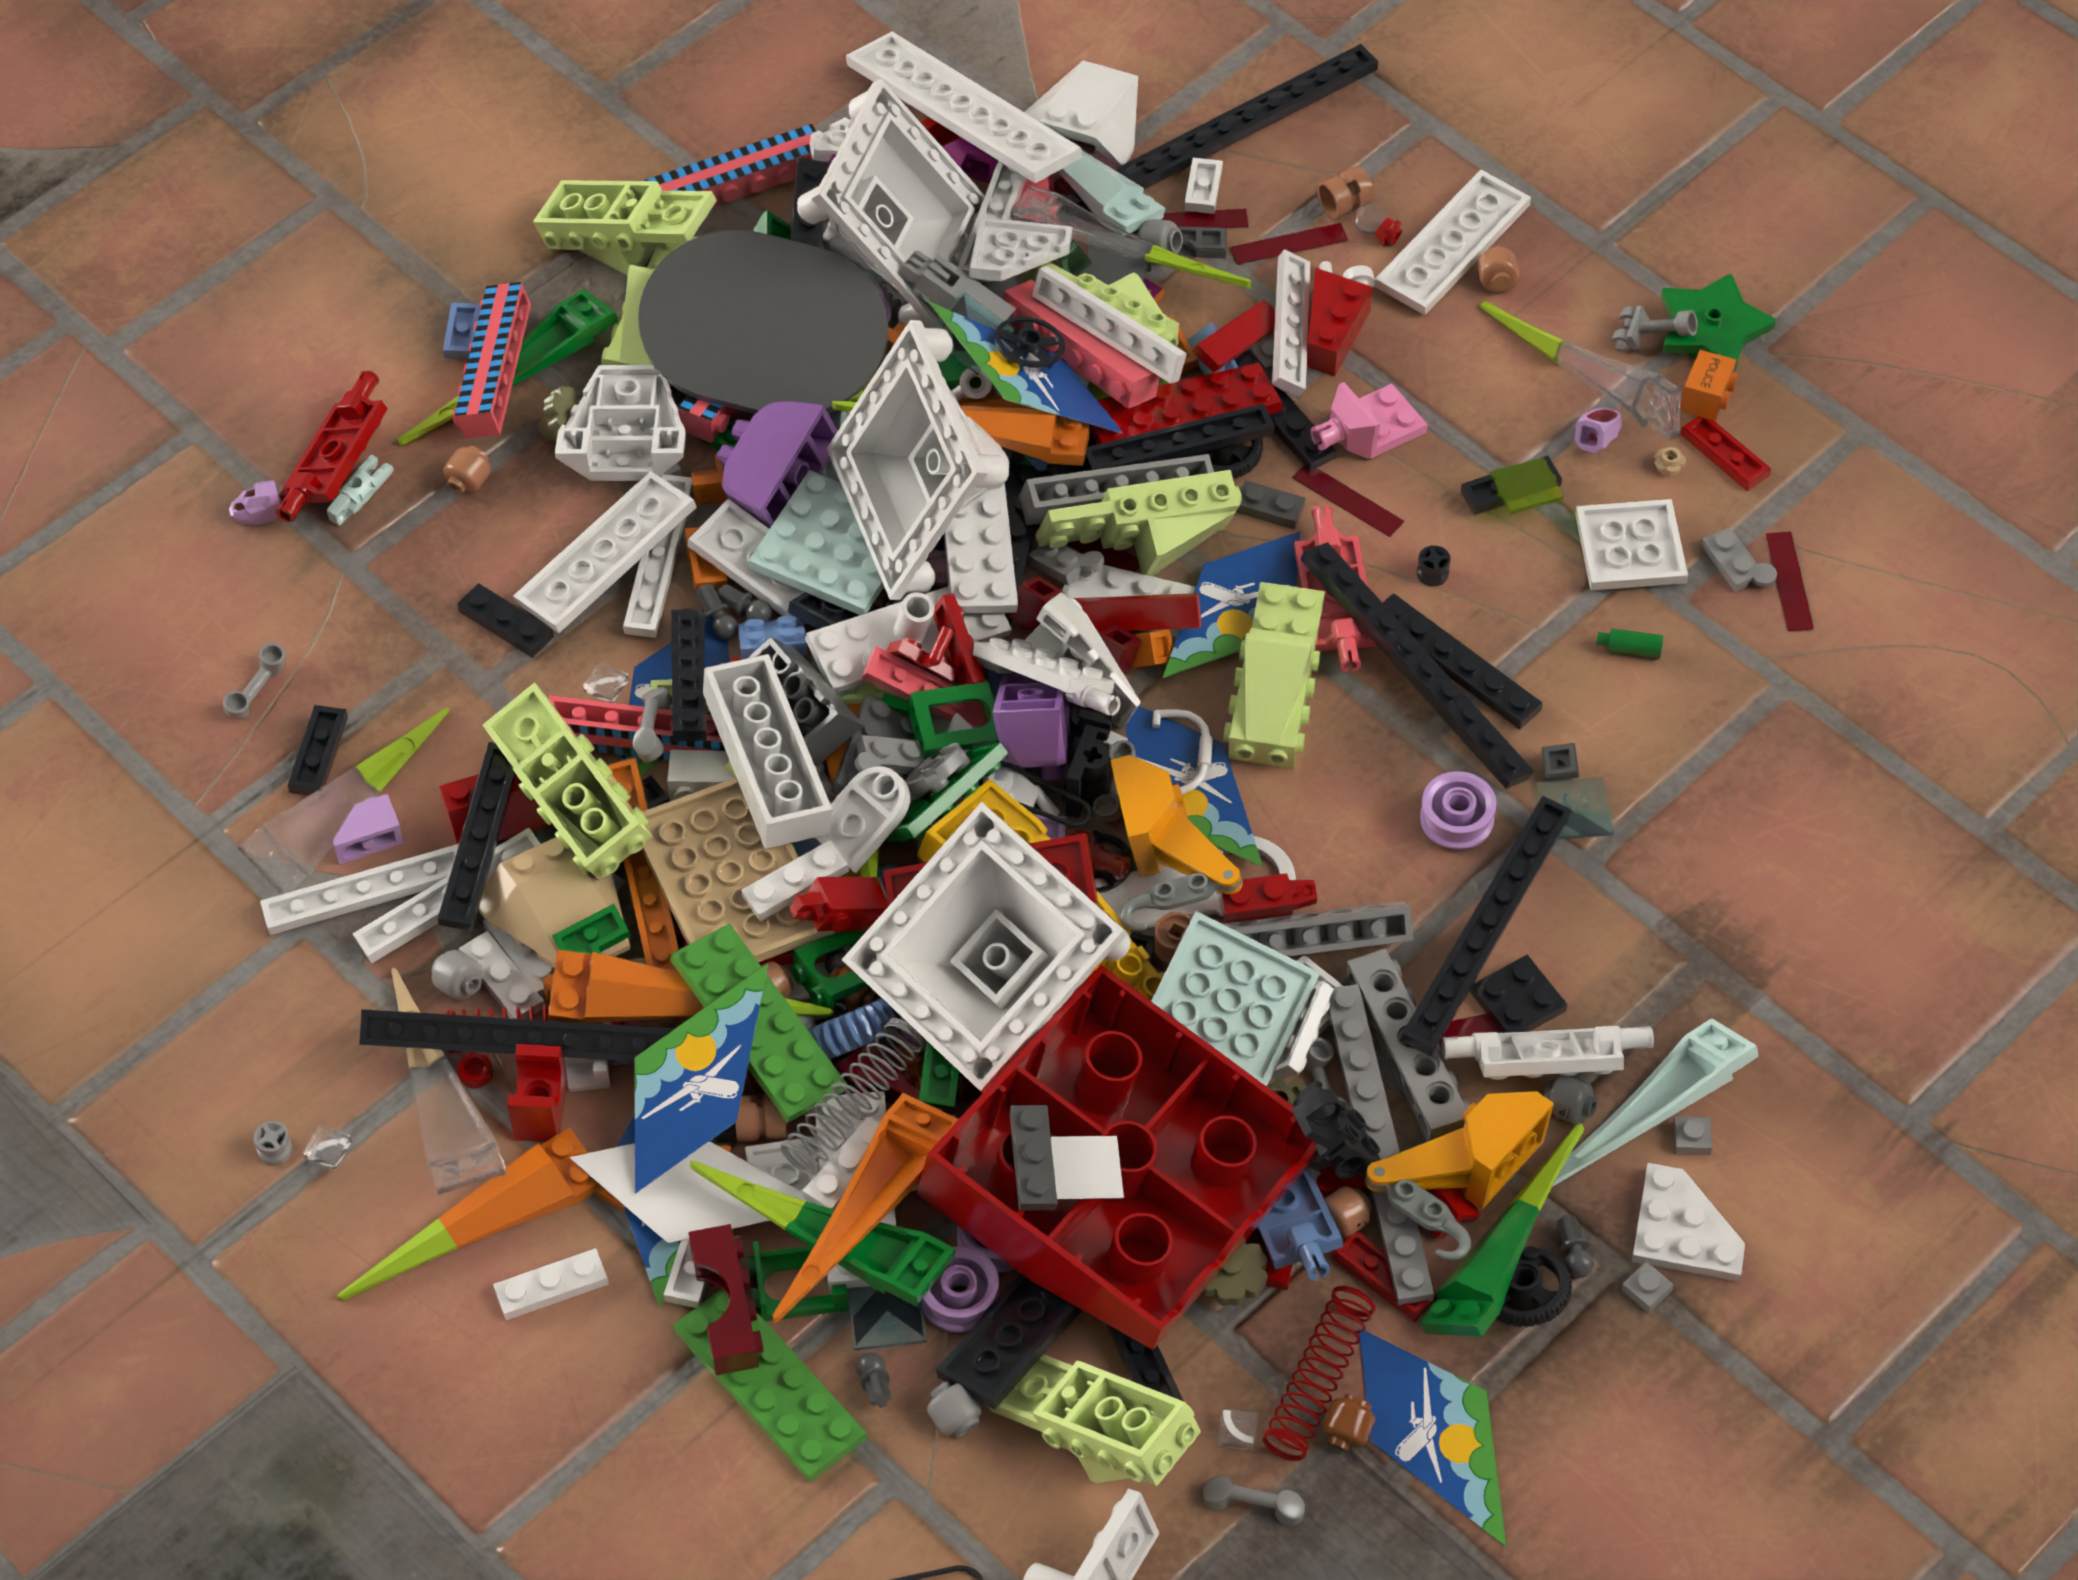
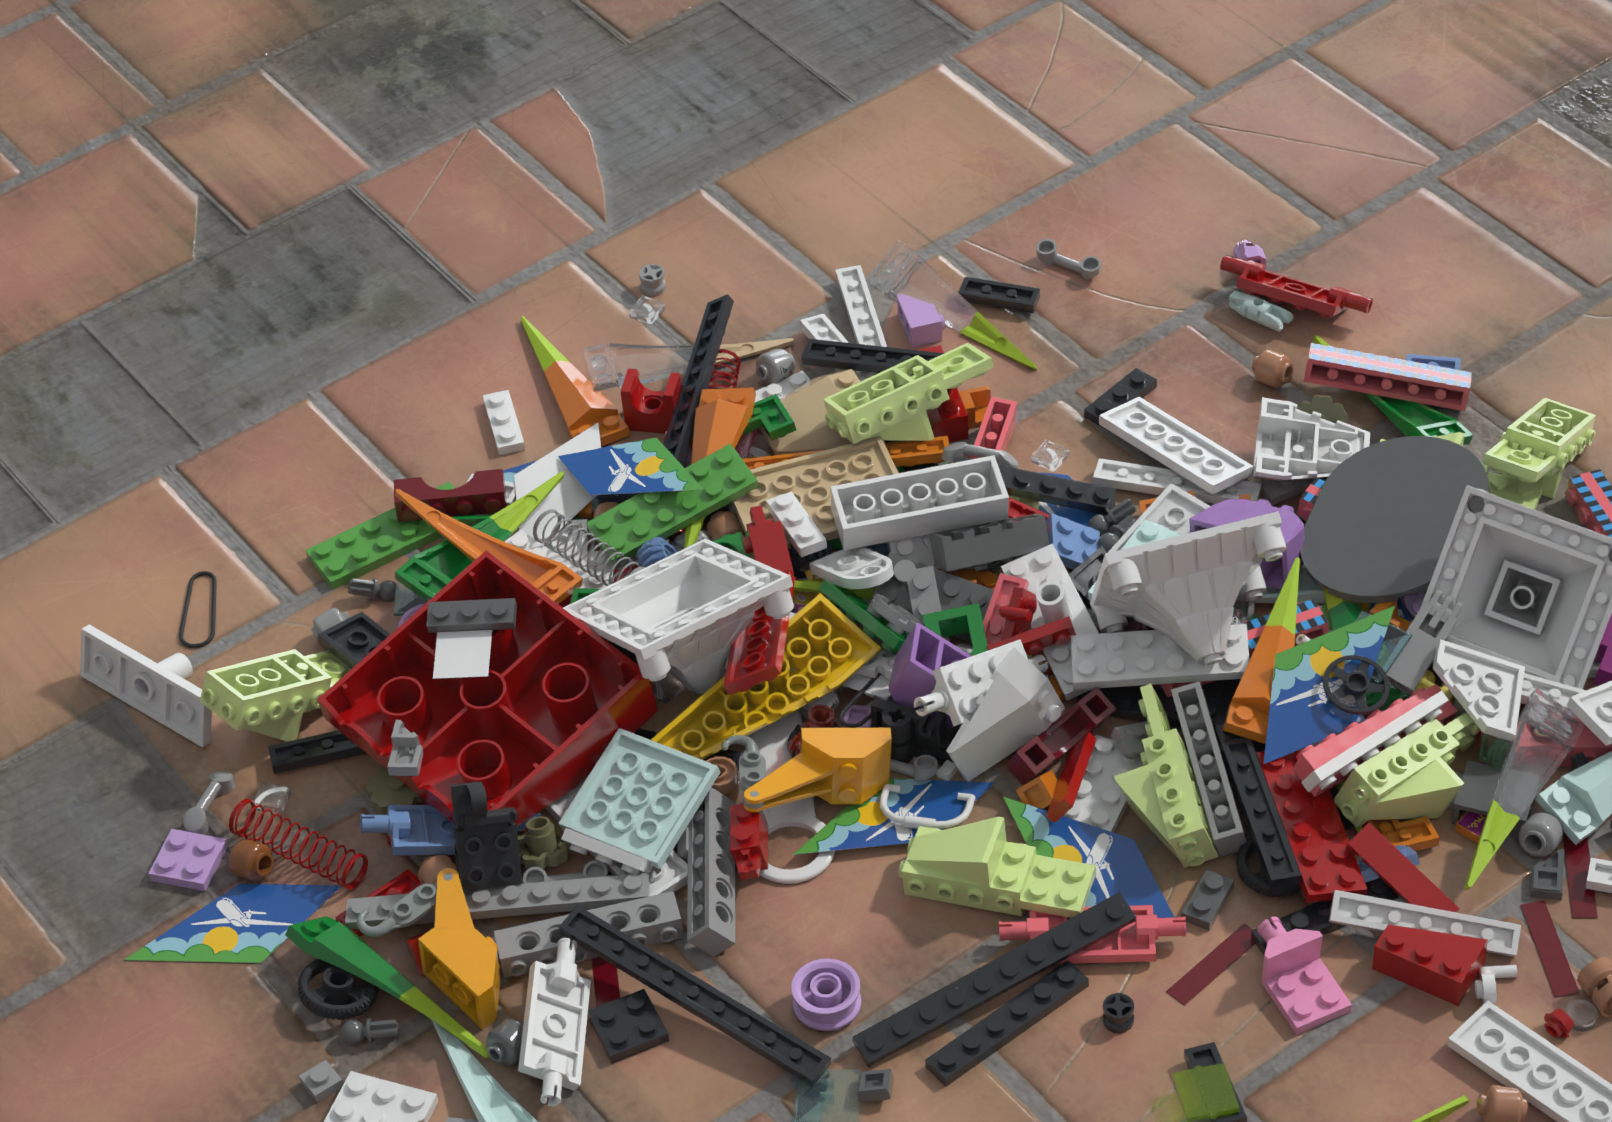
camera: 100 degrees right, 10 degrees down
none -> lavender plate [148,829,228,892]
none -> light grey slope [387,720,423,776]

